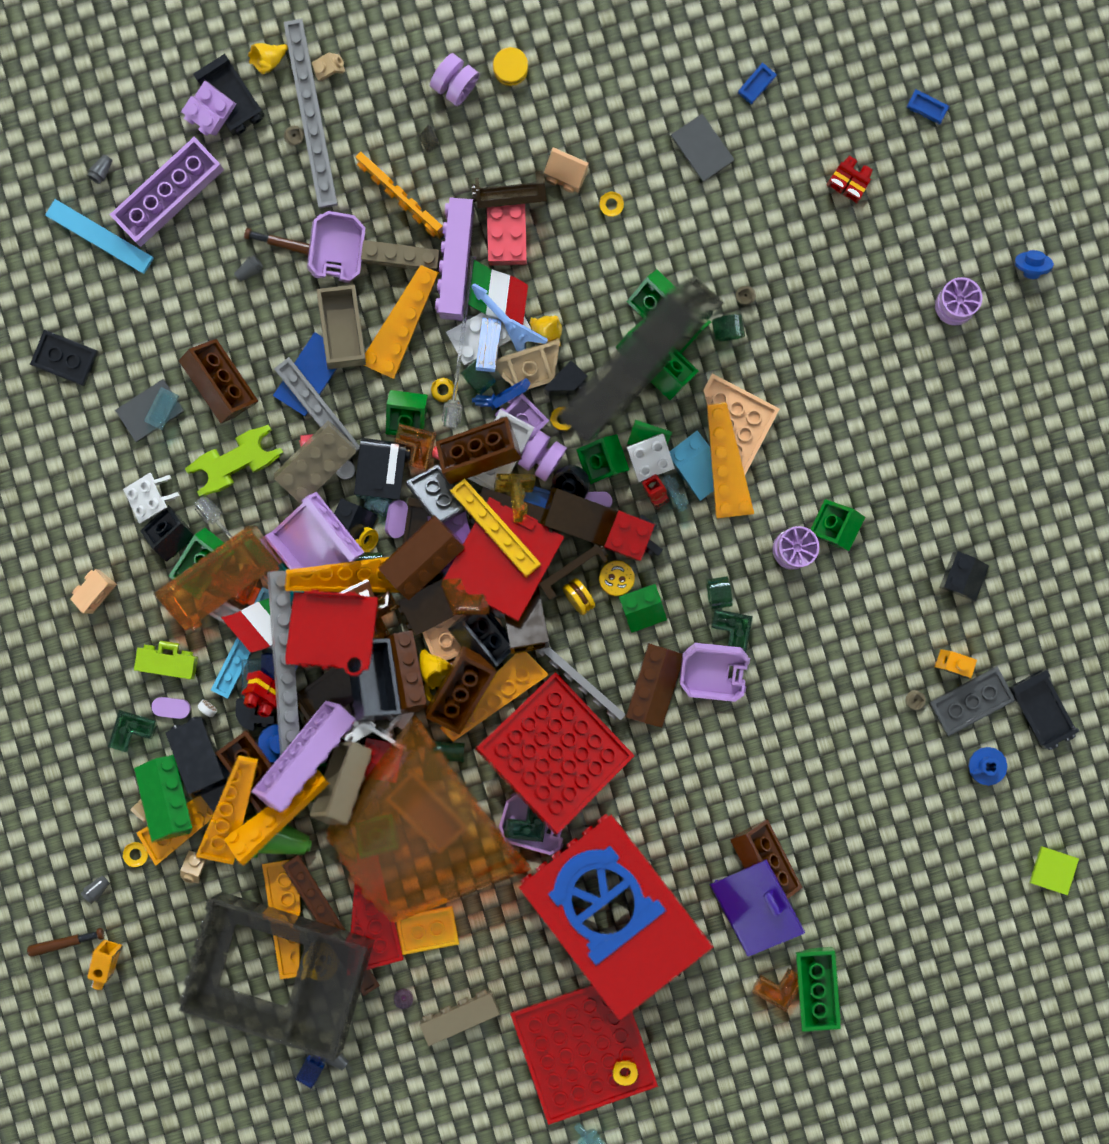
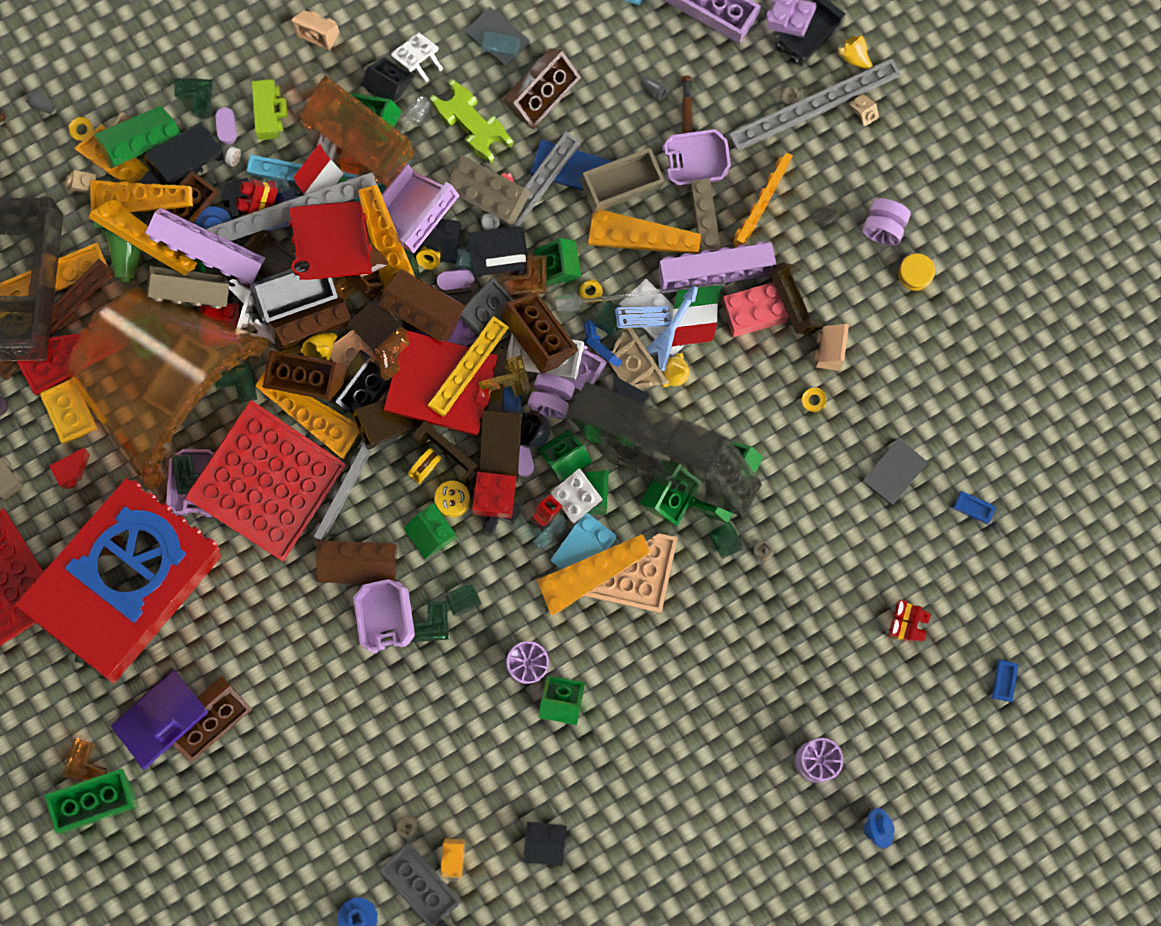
camera: 75 degrees right, 10 degrees down
none -> red slope [49,448,90,489]

